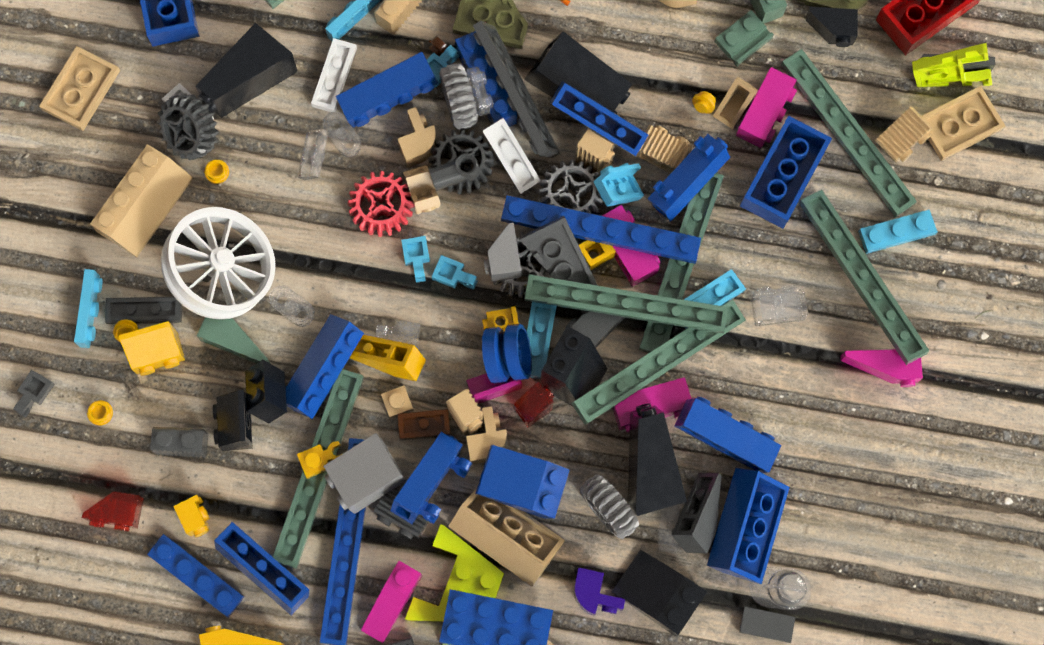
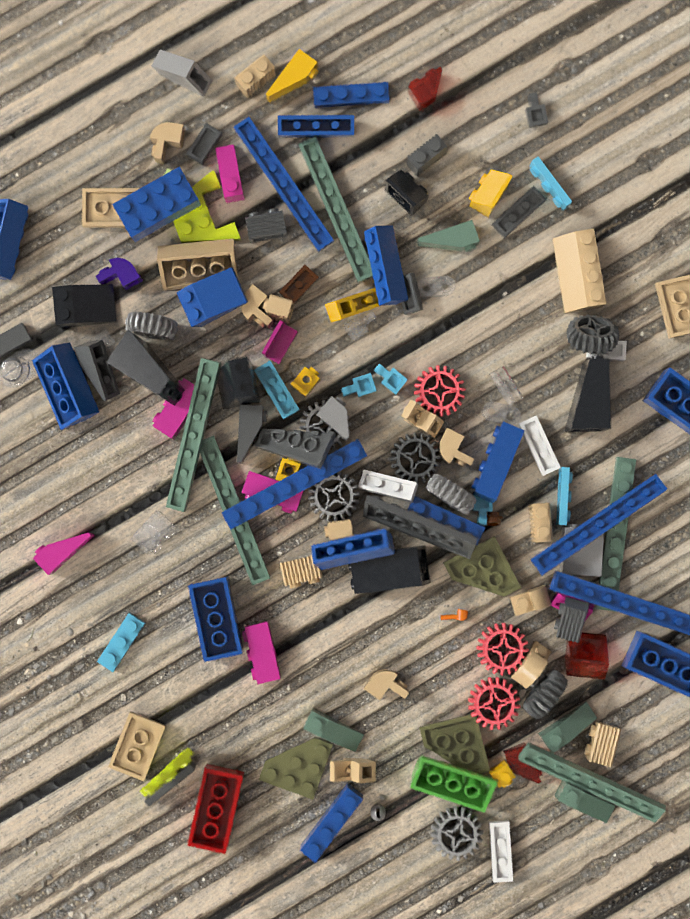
camera: 145 degrees right, 10 degrees up
yellow plate [87,400,113,426] -> none
yellow plate [113,319,139,343] -> none
white wheel [161,207,275,319] -> none
yellow brick [173,495,210,538] -> none
yellow plate [204,160,229,184] -> none
black brick [245,360,287,424] -> none
yellow plate [297,441,342,479] -> none
light grey brick [324,433,407,514] -> none
tan plate [381,386,413,419] -> none
blue brick [390,432,472,524] -> none
dark grey piece [429,153,480,191] -> none
clear plate [466,67,493,116] -> none
blue wheel [482,324,532,383] -> none
clear red slope [513,381,554,428] -> none
sand green plate [525,274,729,334] -> none
medium azure bracket [593,163,644,207] -> none
blue brick [648,134,731,222] -> none
blue brick [674,396,782,473] -> none
medium azure plate [684,269,746,329] -> none
yellow plate [692,91,716,114] -> none
tan slope [713,77,758,129] -> none
sand green plate [714,10,774,66] -> none
sand green plate [781,49,917,217] -> none
sand green plate [800,190,930,365] -> none
black slope [806,7,858,47] -> none
tan brick [875,106,932,163] -> none
none -> dark grey tile [402,273,423,315]

